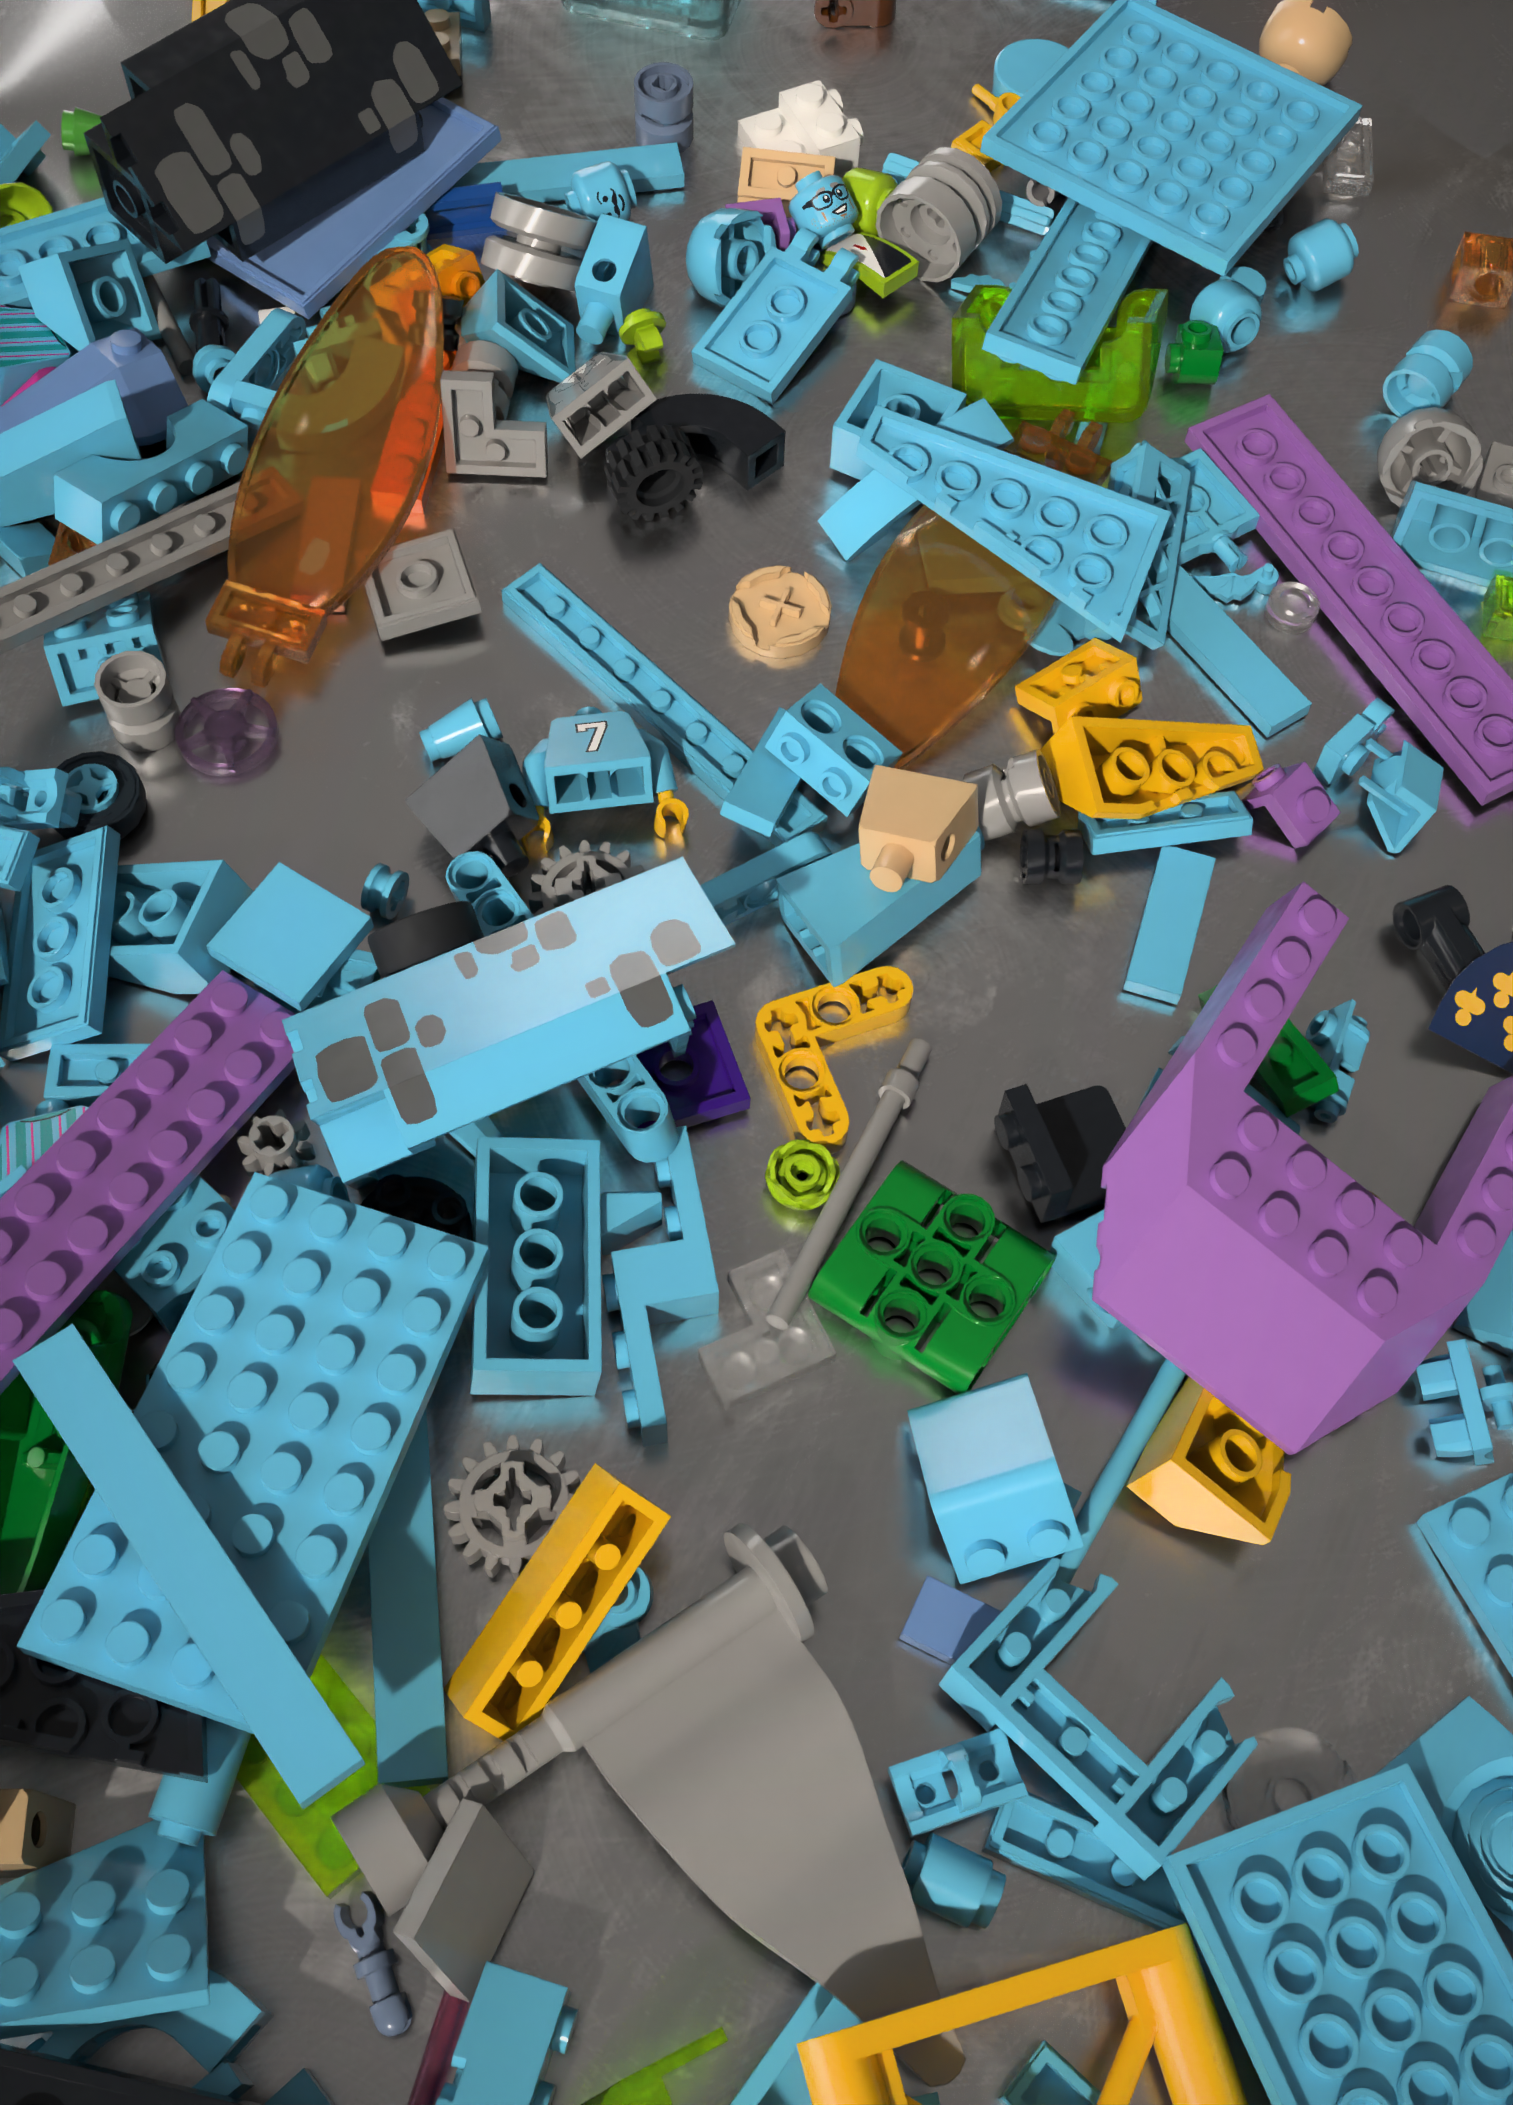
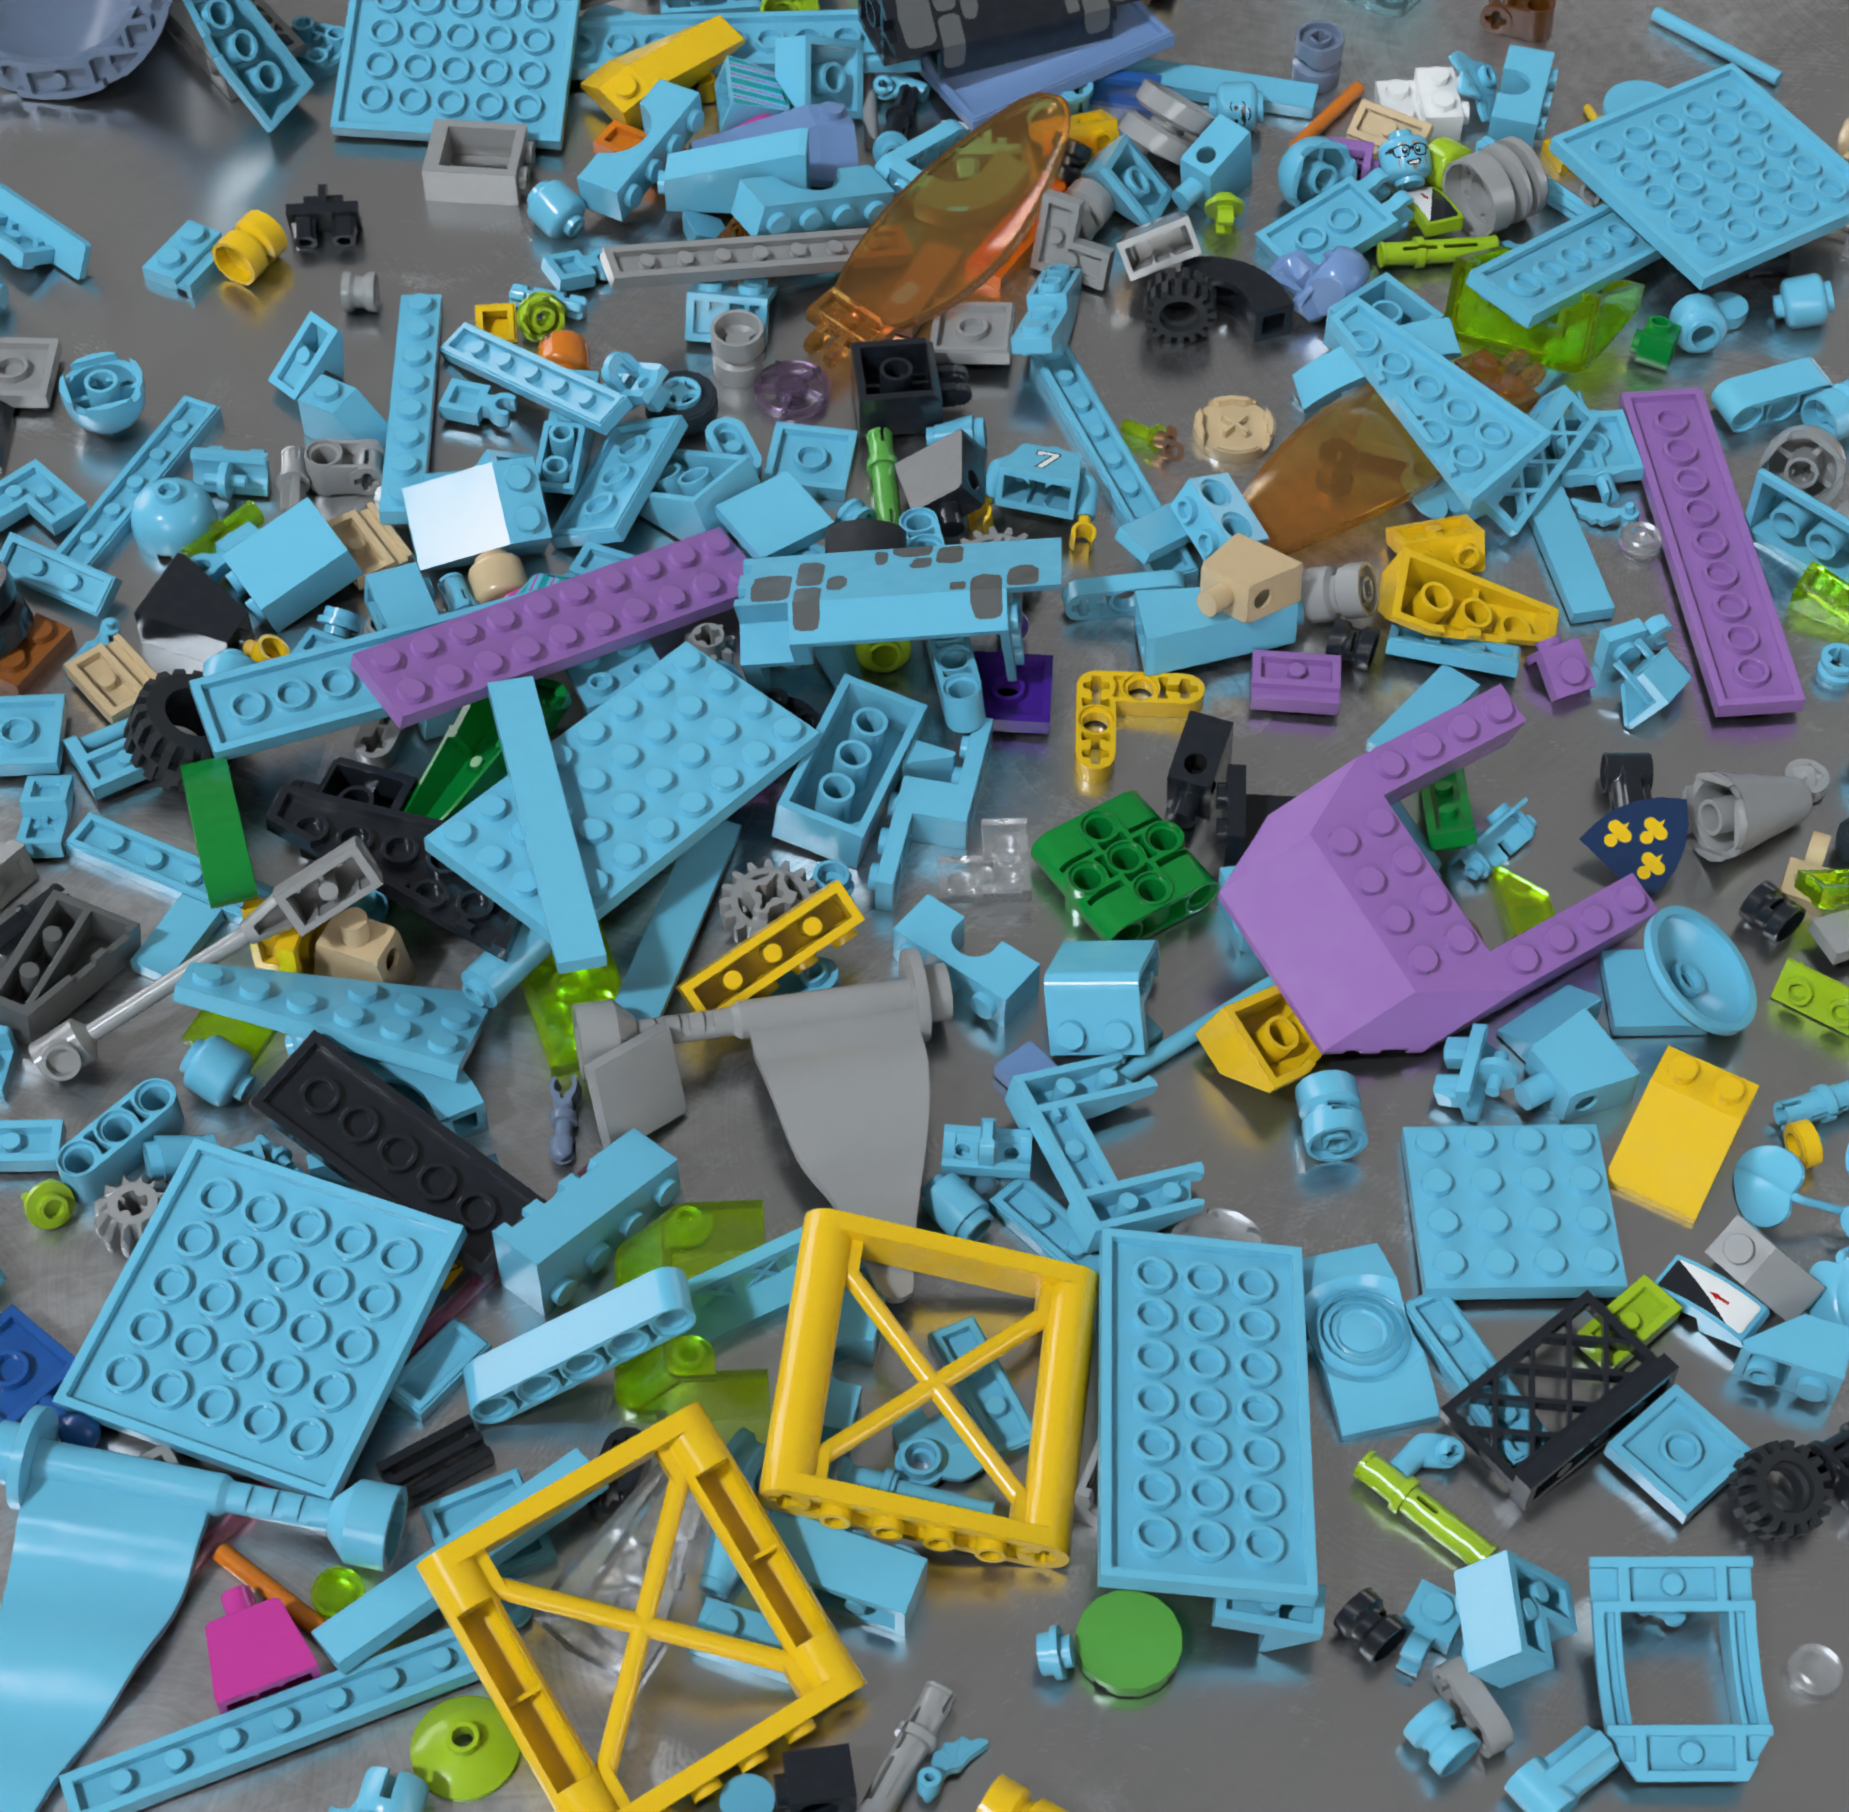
camera: 25 degrees right, 10 degrees down
lime plate [765,1139,840,1210] -> none
light grey bar [766,1038,932,1330] -> none
none -> medium azure plate [705,417,762,479]
none -> medium azure tile [762,421,858,502]
none -> medium azure plate [809,860,854,896]
none -> black hinge [851,337,972,437]
none -> bright green pin [866,427,901,525]
none -> medium azure arm [872,73,931,103]
none -> medium azure arch [893,894,1040,1028]
none -> medium azure slope [1011,264,1083,356]
none -> piece [1120,418,1184,463]
none -> black torso [1166,710,1234,828]
none -> medium lavender plate [1250,649,1341,715]
none -> medium blue head [1265,246,1370,323]
none -> orange bar [1289,81,1365,147]
none -> medium azure wheel [1295,1070,1369,1162]
none -> lime pin [1376,235,1499,269]
none -> medium azure plate [1448,51,1498,122]
none -> medium azure arch [1488,44,1559,149]
none -> clear neon green tile [1491,866,1555,939]
none -> medium azure beam [1711,357,1834,433]

